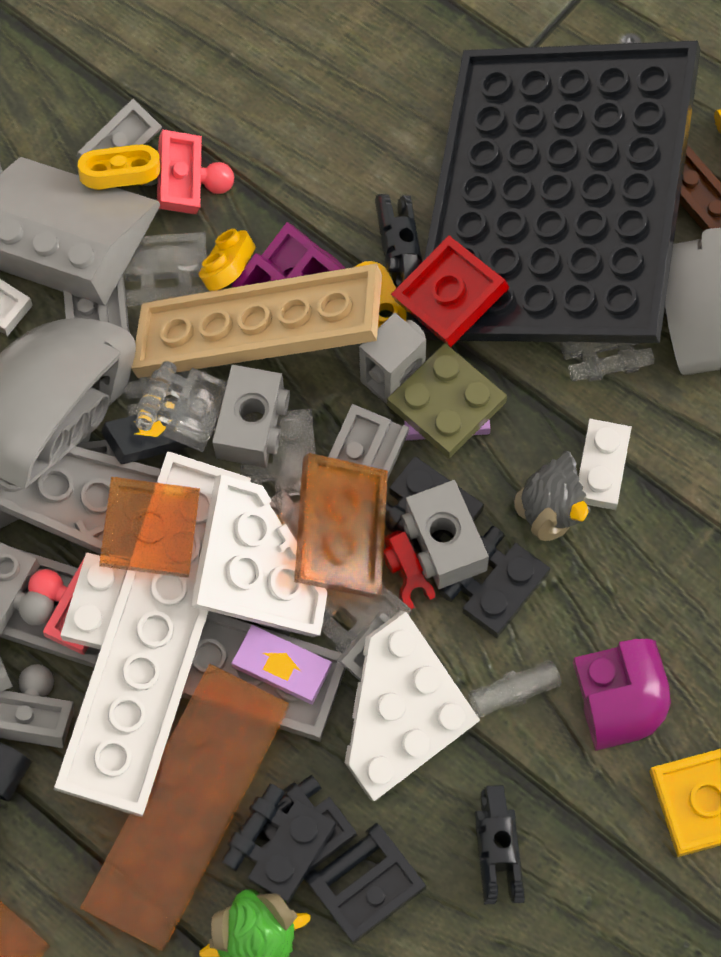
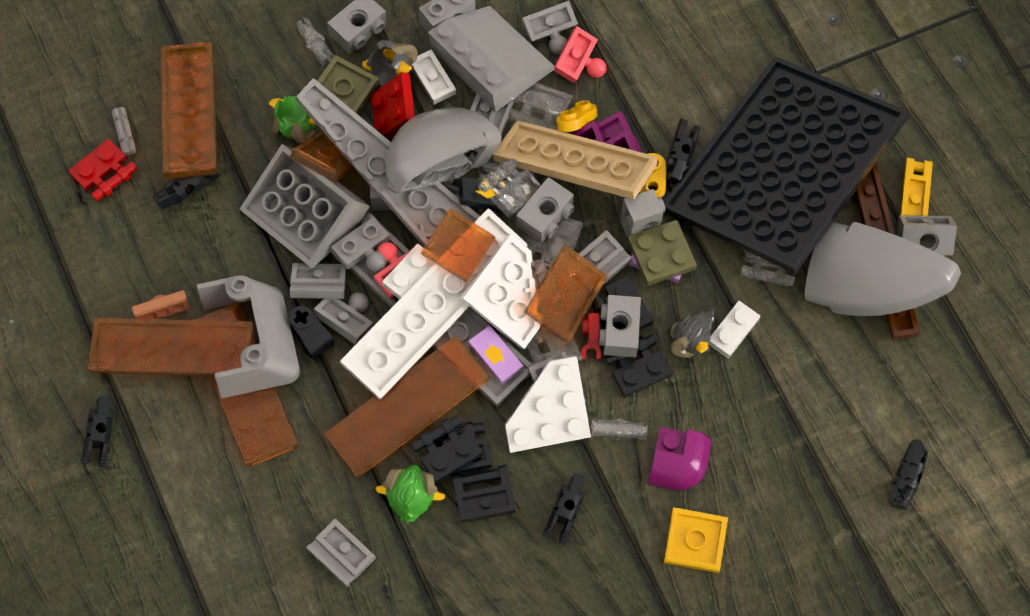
camera: 20 degrees right, 0 degrees up
yellow plate [78,145,160,190] -> none
red plate [391,236,509,348] -> none

